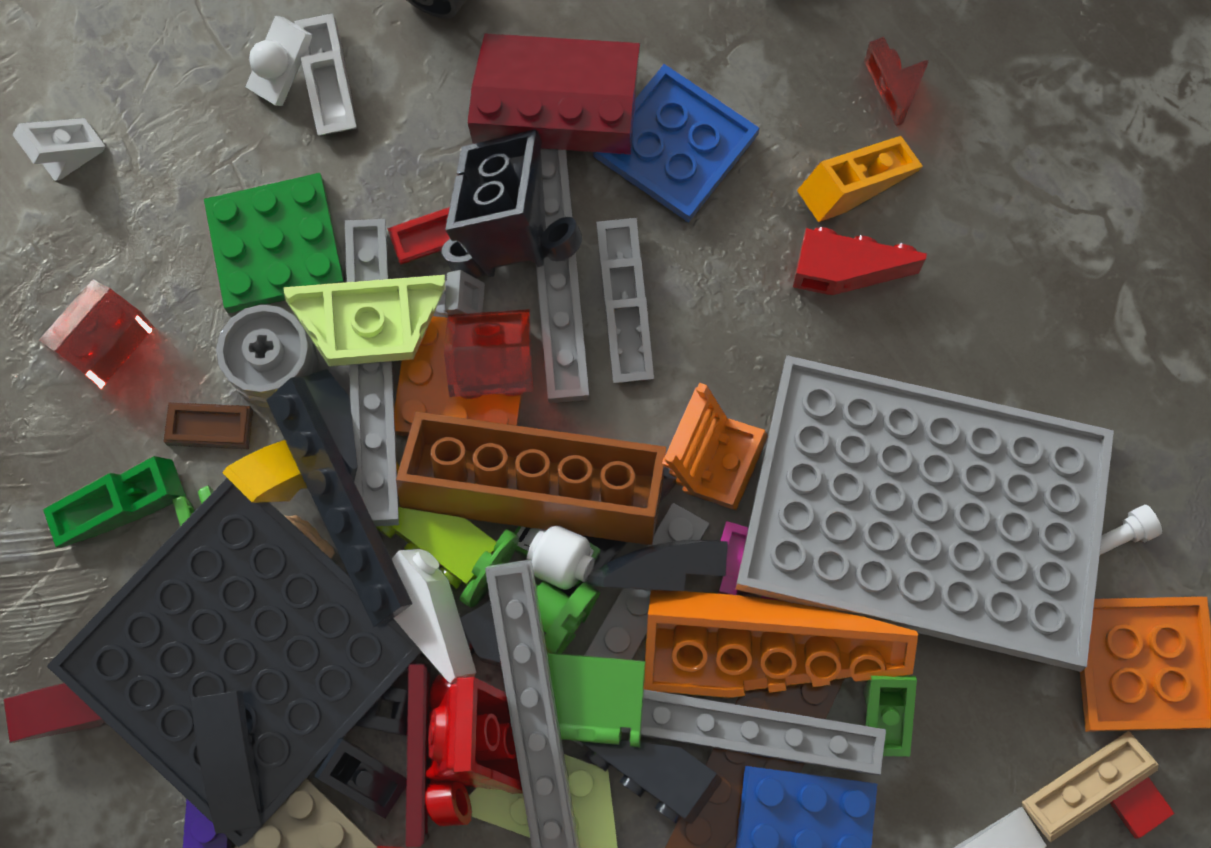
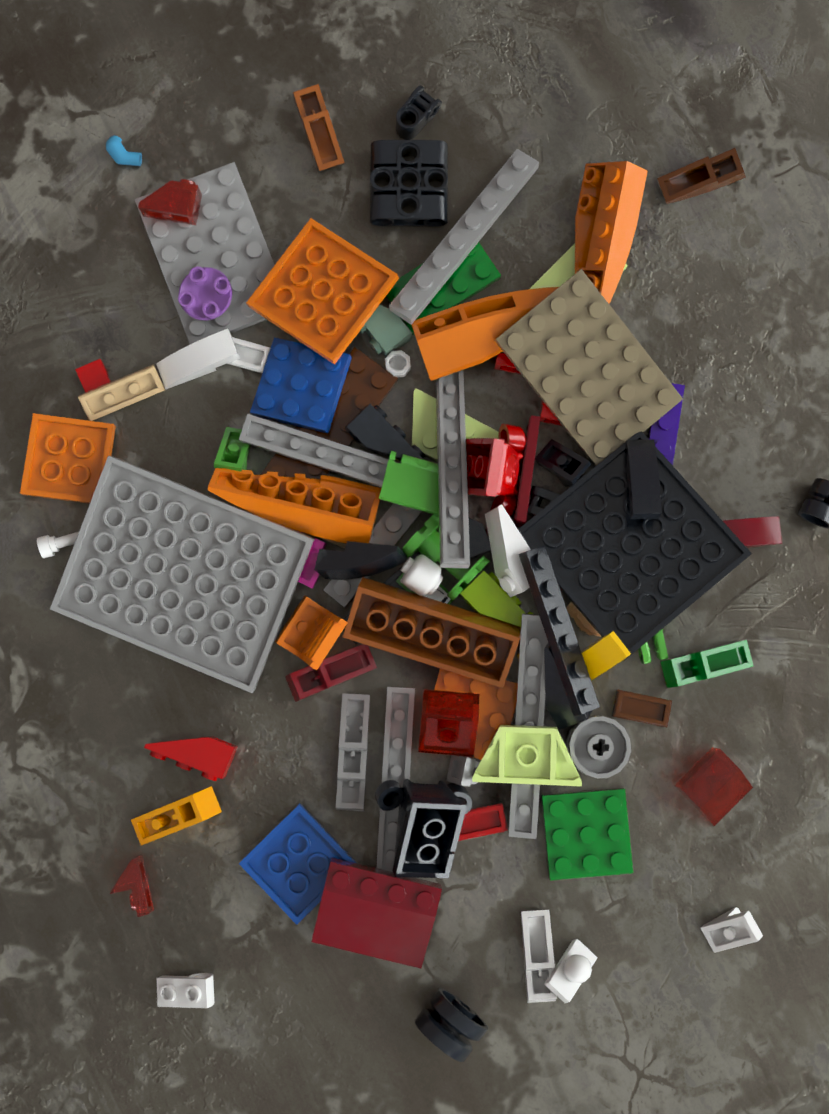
camera: 175 degrees left, 10 degrees up
none -> dark red slope [285,644,377,702]

